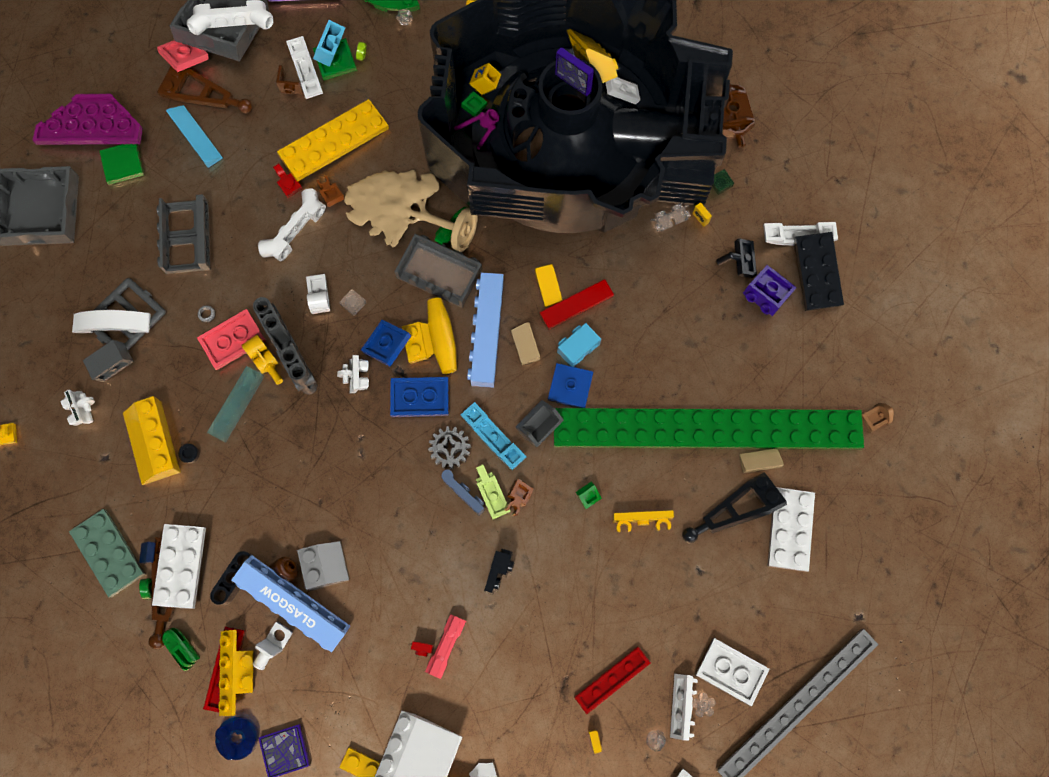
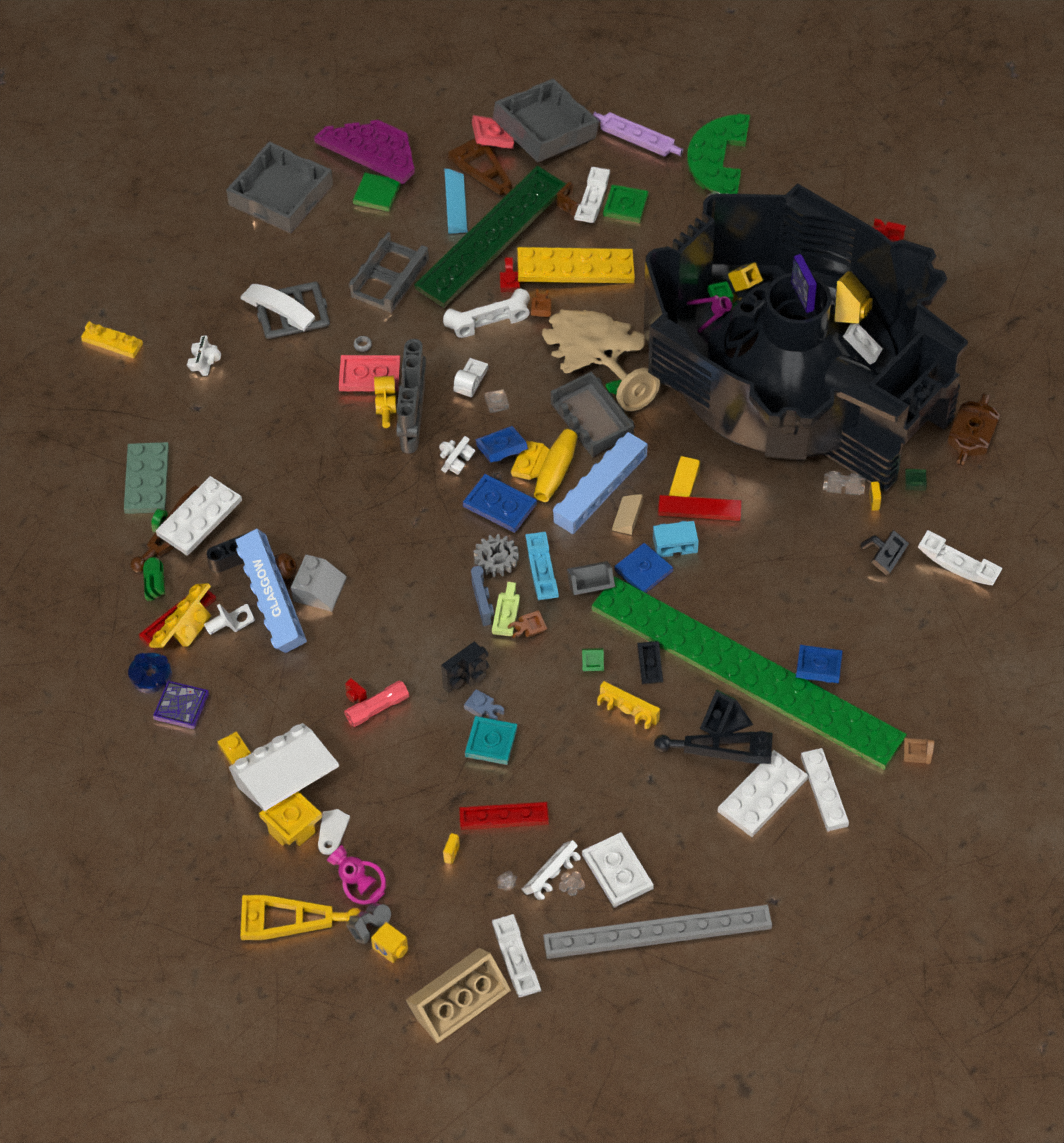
camera: 35 degrees right, 20 degrees down
dark grey panel [83,340,134,382] -> none
yellow slope [123,396,181,485] -> none
dark blue tile [139,542,156,564] -> none
black tile [178,444,200,464] -> none
white plate [187,0,273,35] -> none
clear light blue plate [207,366,264,443] -> none
medium azure brick [313,20,345,67] -> none
lime tile [356,42,367,61] -> none
tan slope [739,448,784,473] -> none
dark purple plate [743,265,797,316] -> none
black plate [794,232,844,311] -> none
none -> dark green plate [414,166,566,308]
none -> sand blue plate [464,689,504,720]
none -> teal plate [465,716,517,765]
none -> black slope [637,641,663,685]
none -> black slope [700,690,754,734]
none -> blue plate [796,645,842,683]
none -> white plate [801,748,849,831]

